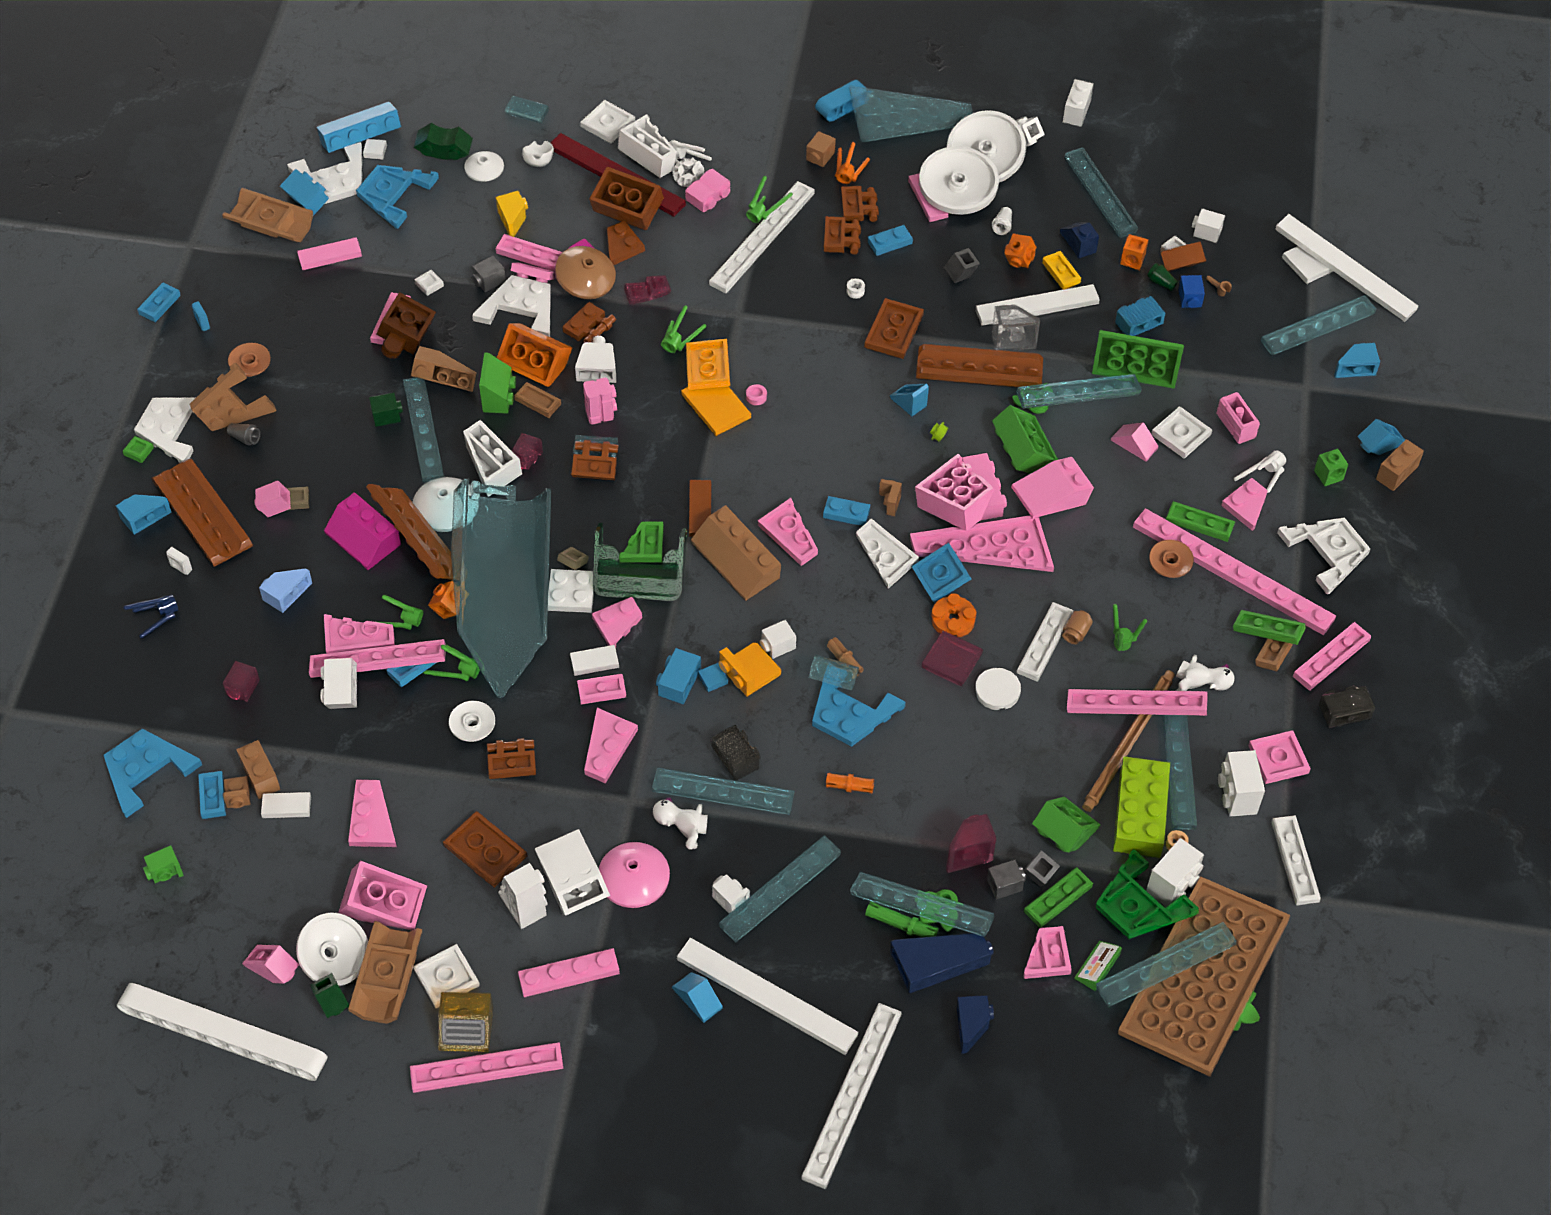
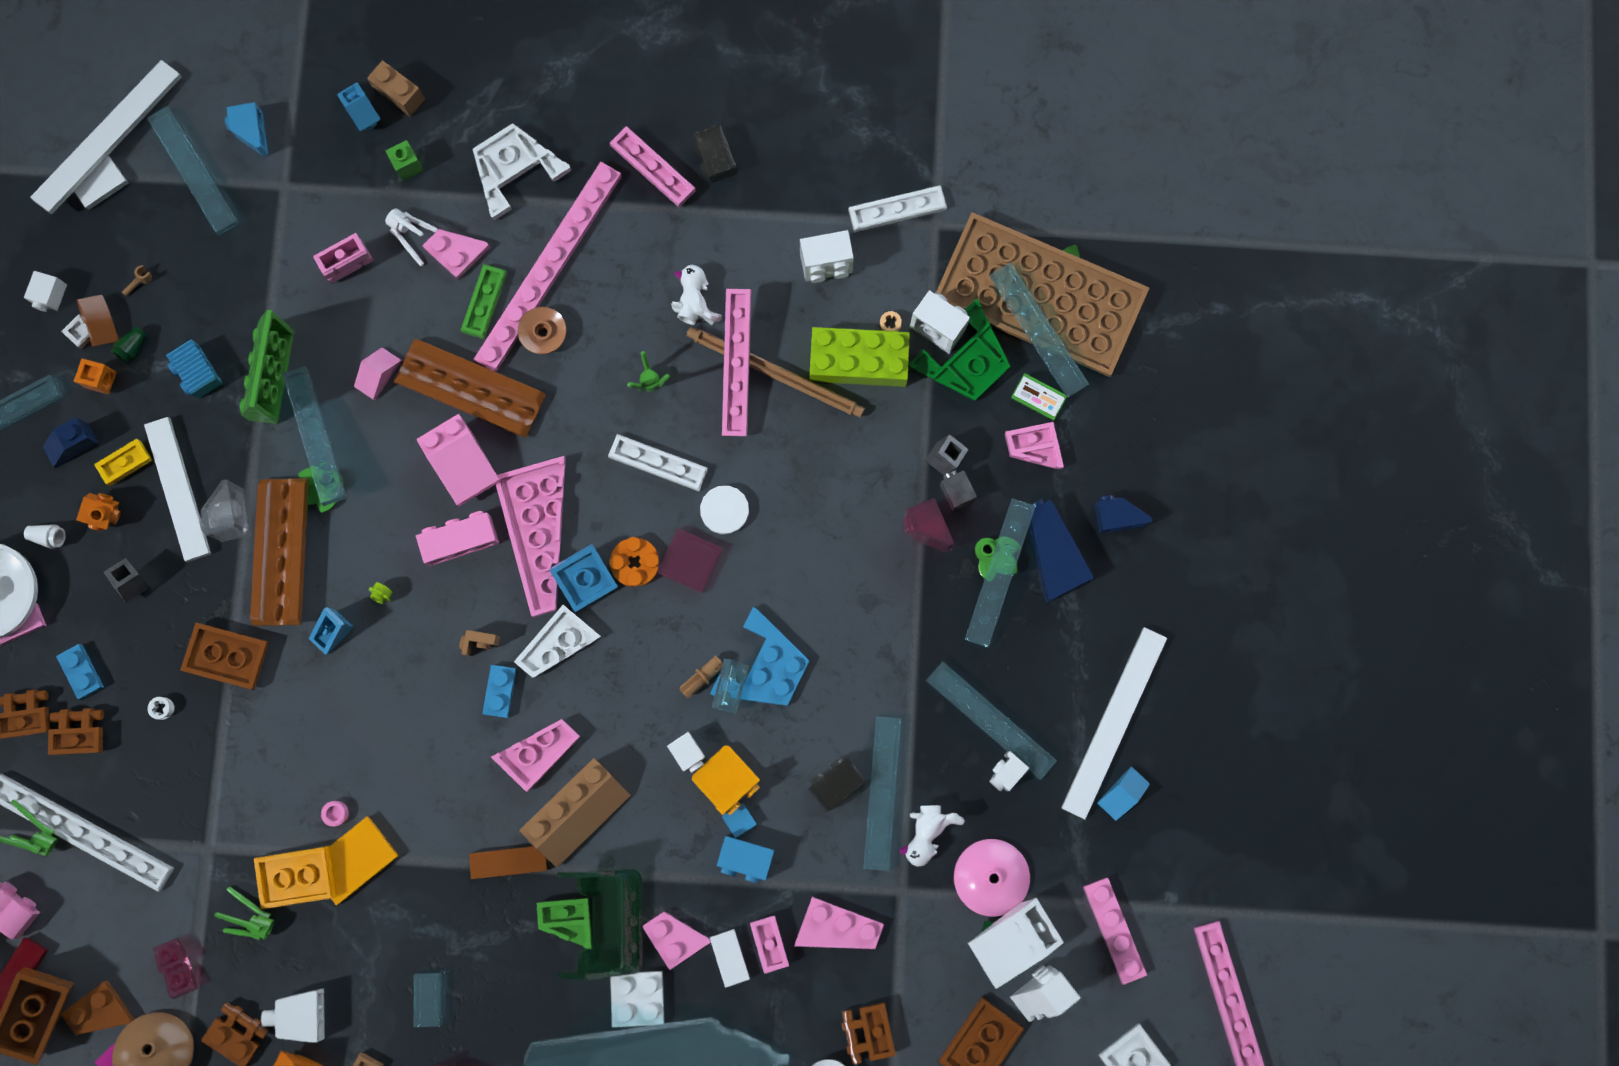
camera: 95 degrees left, 25 degrees up
clear yellow slope [439,992,493,1052] -> none
dark tan tile [557,547,589,570] -> none
dark orange plate [571,440,619,481] -> none
bright pink brick [583,377,617,425] -> none
white tile [802,1003,902,1189] -> none
orange pin [826,773,874,794] -> none
bright green pin [865,901,938,938] -> none
bright pink wedge [915,454,993,531] -> none
bright green slope [992,405,1058,474] -> none
bright green tile [1024,867,1093,928] -> none
bright green slope [1032,797,1101,852] -> none
medium nougat brick [1062,610,1093,645] -> none
white plate [1151,406,1212,459] -> none
clear light blue tile [1163,715,1197,830] -> none
blue brick [1178,275,1205,308] -> none
bright green tile [1233,610,1306,645] -> none
bright pink plate [1248,730,1310,784] -> none
medium nougat plate [1255,639,1293,672] -> none
none -> dark orange plate [394,339,546,438]

